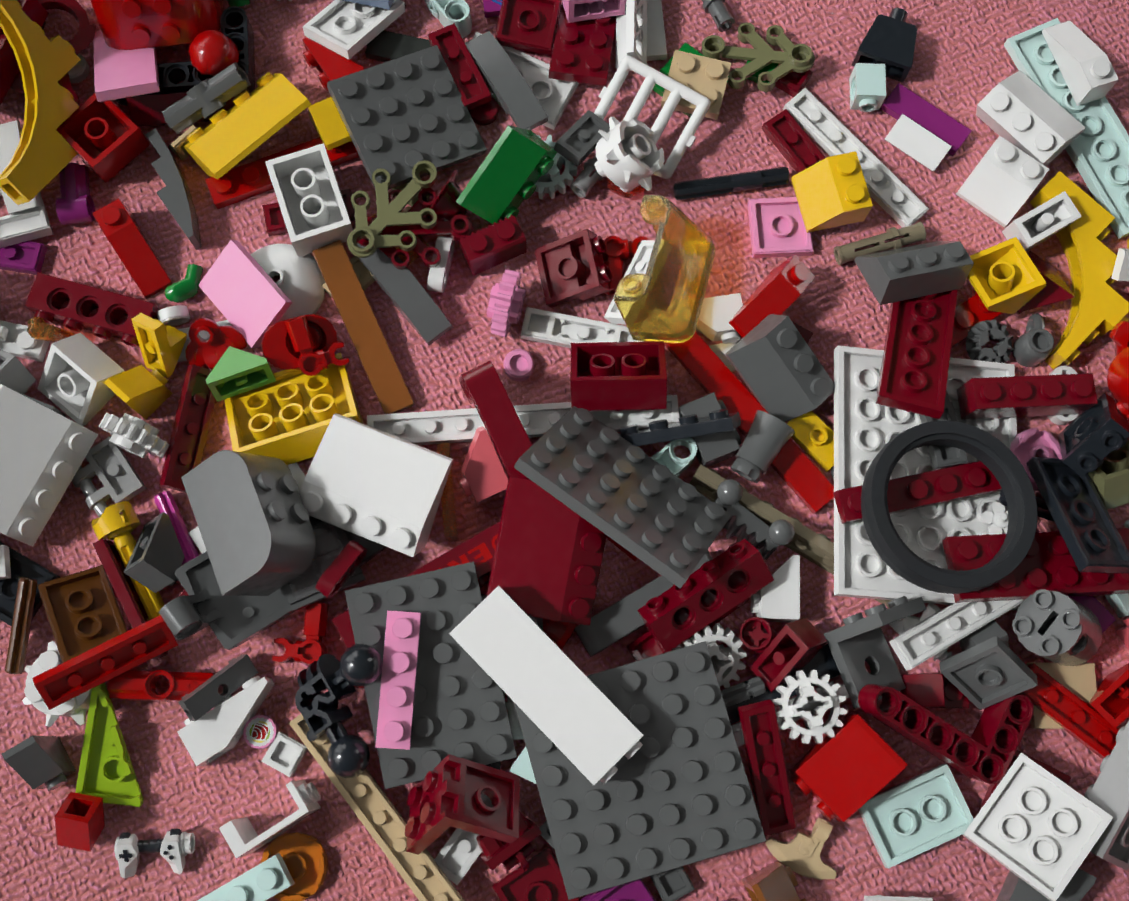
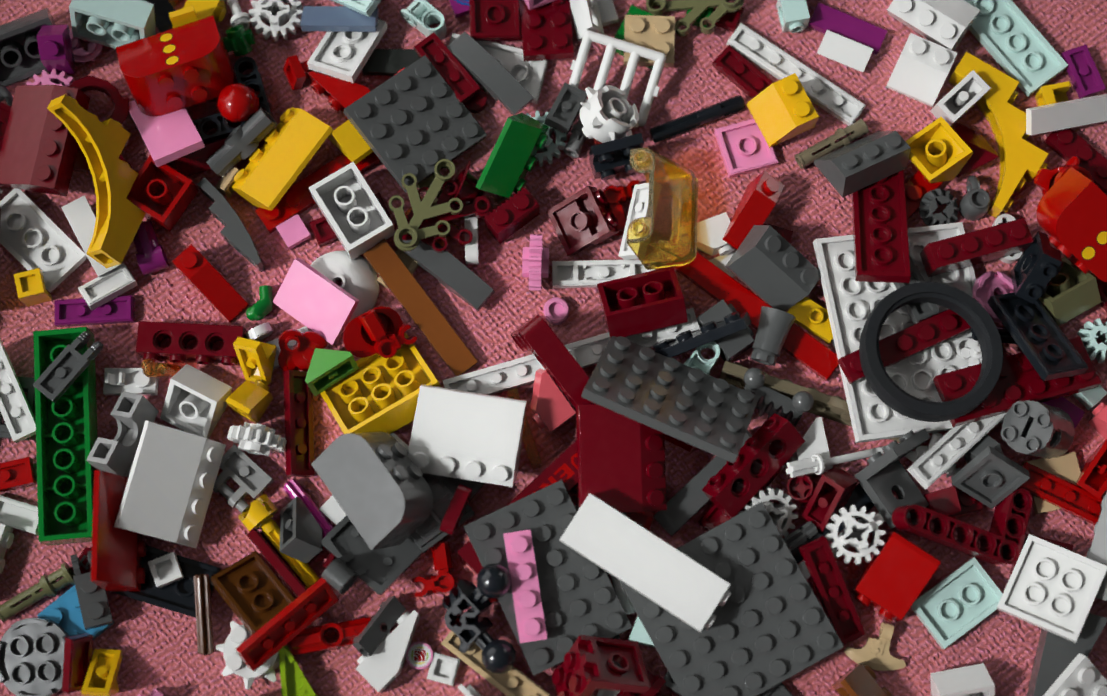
camera: 10 degrees left, 0 degrees up
none -> bright pink tile [276,214,311,250]
none -> red tile [283,55,313,91]
none -> black plate [589,133,645,180]
none -> white piece [786,443,899,478]

